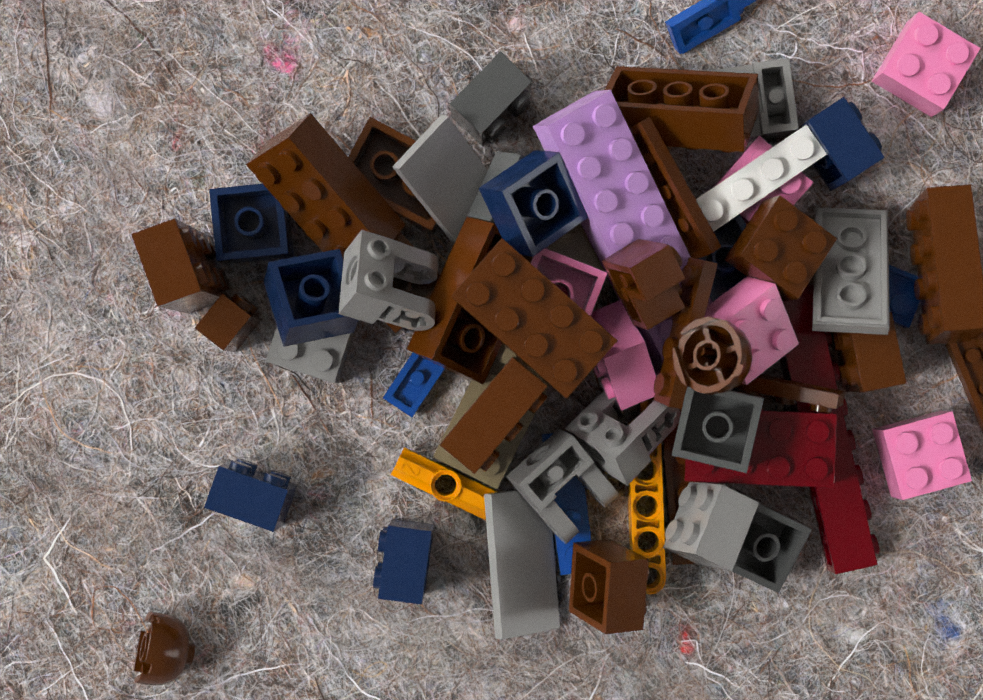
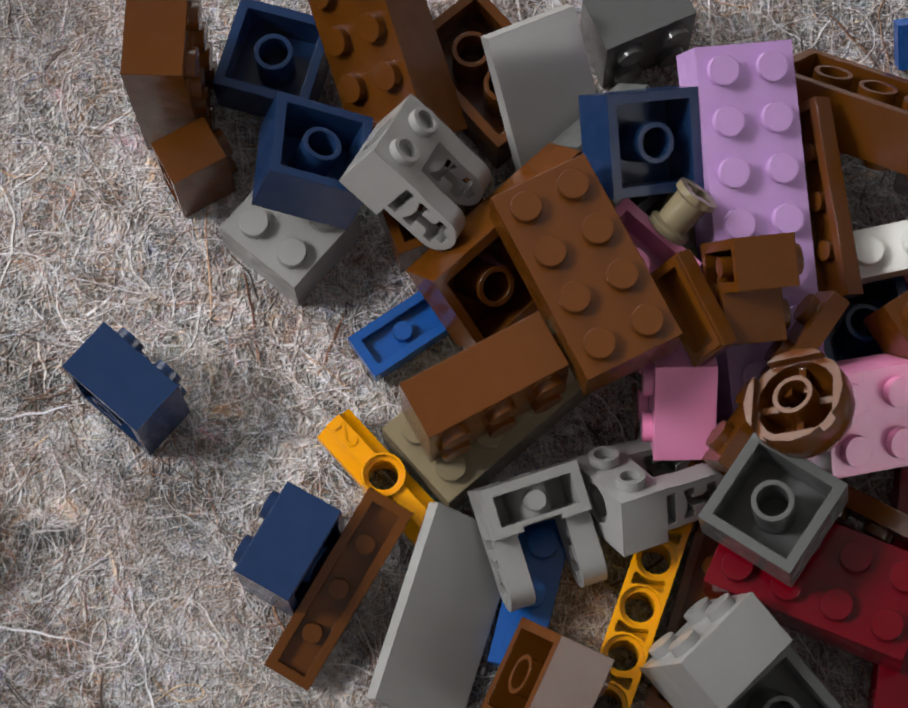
camera: 25 degrees right, 15 degrees down
none -> reddish brown plate [264,487,414,691]
none -> dark tan bush [648,177,717,246]
none -> reddish brown tile [651,249,738,368]

